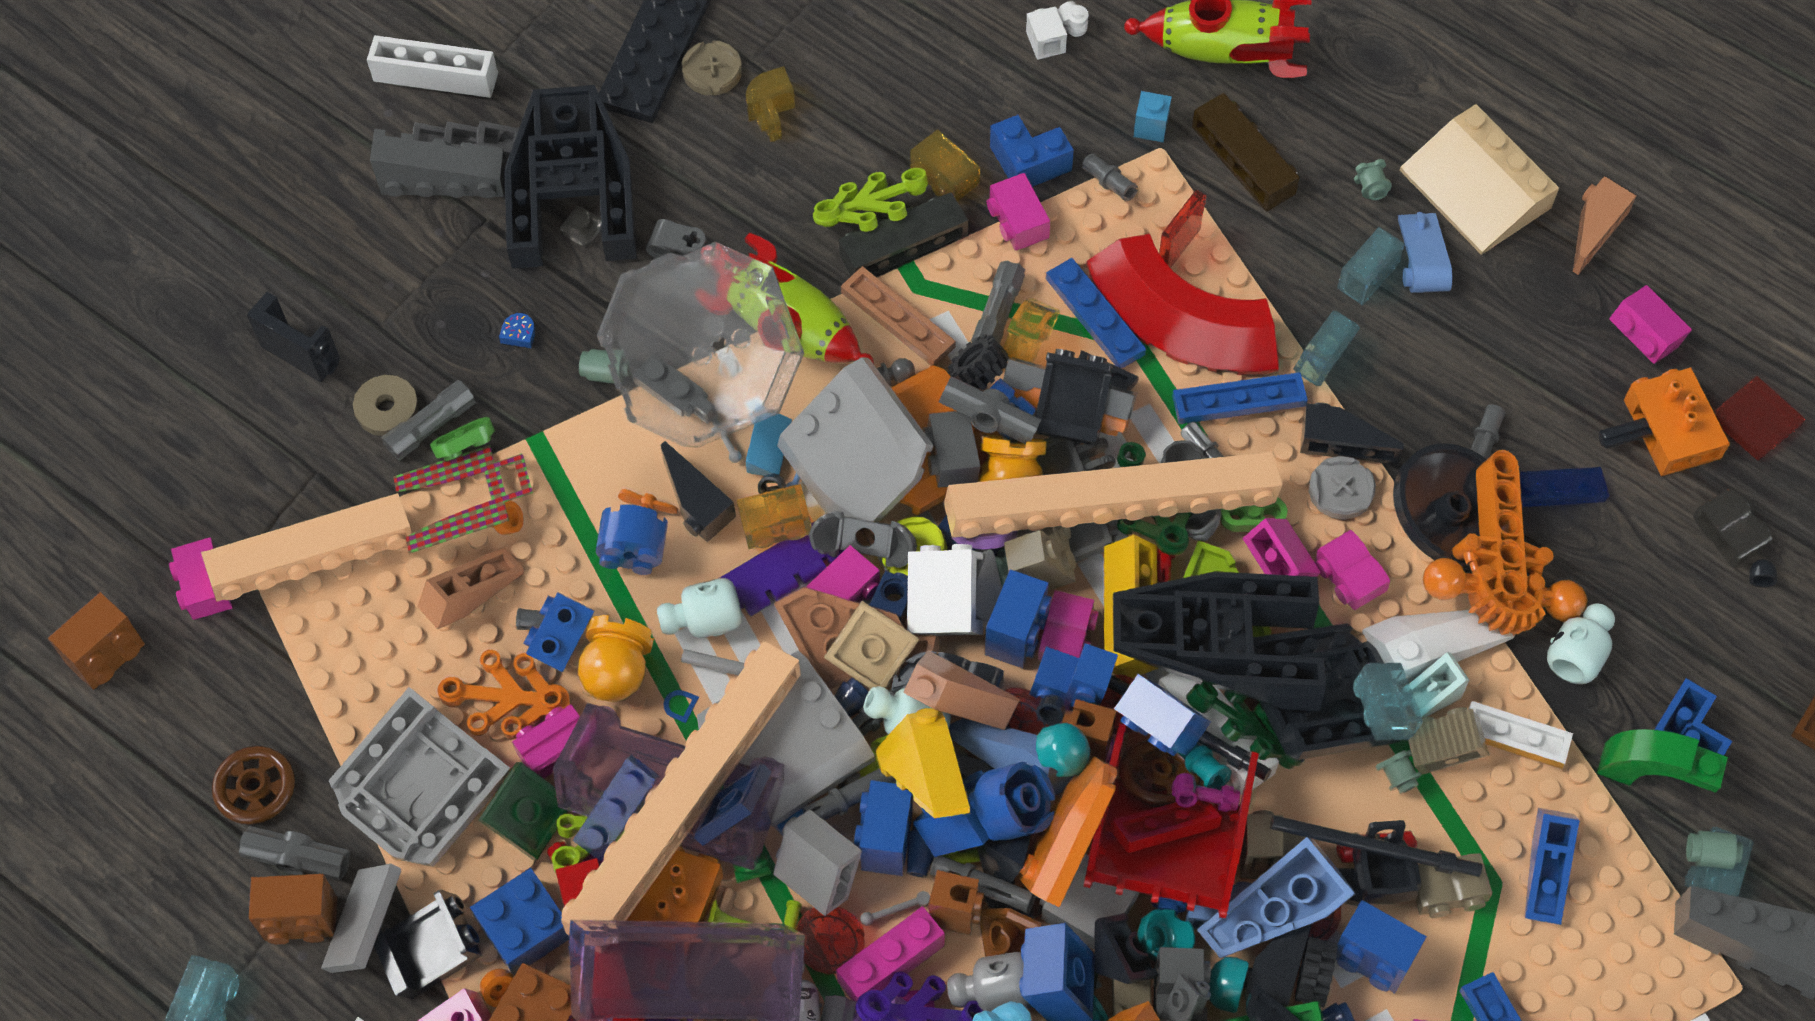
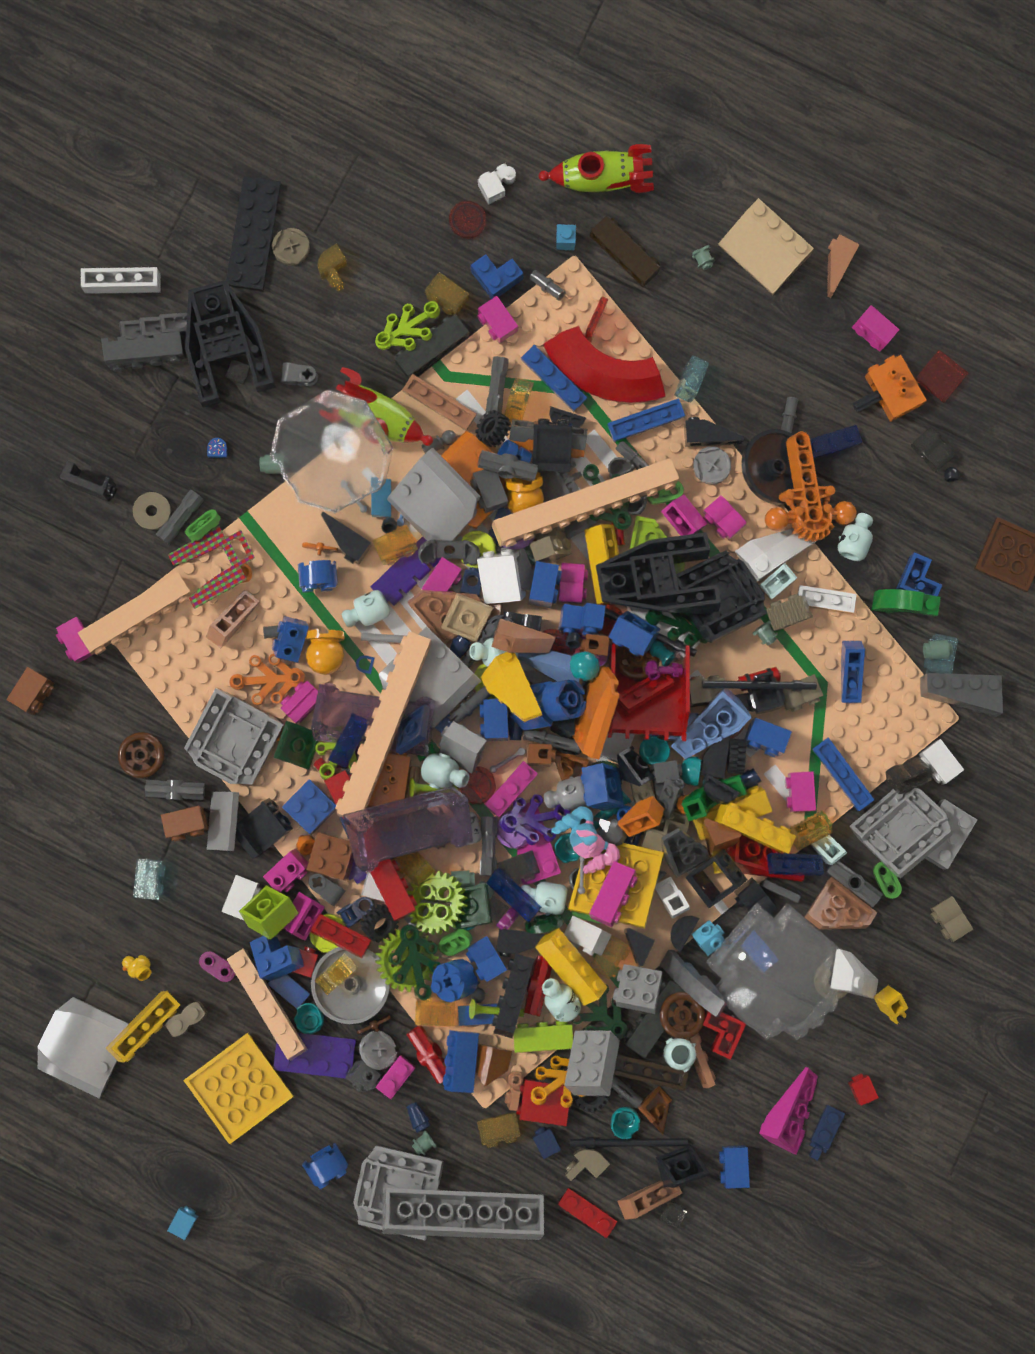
camera: 20 degrees left, 20 degrees up
dark grey hinge [632,353,716,424] -> none
clear light blue brick [1337,227,1405,305] -> none
clear light blue brick [1353,663,1423,741] -> none
medium blue door [1398,212,1452,293] -> none
none -> light aqua piece [421,753,469,789]
none -> clear red tile [449,201,486,239]

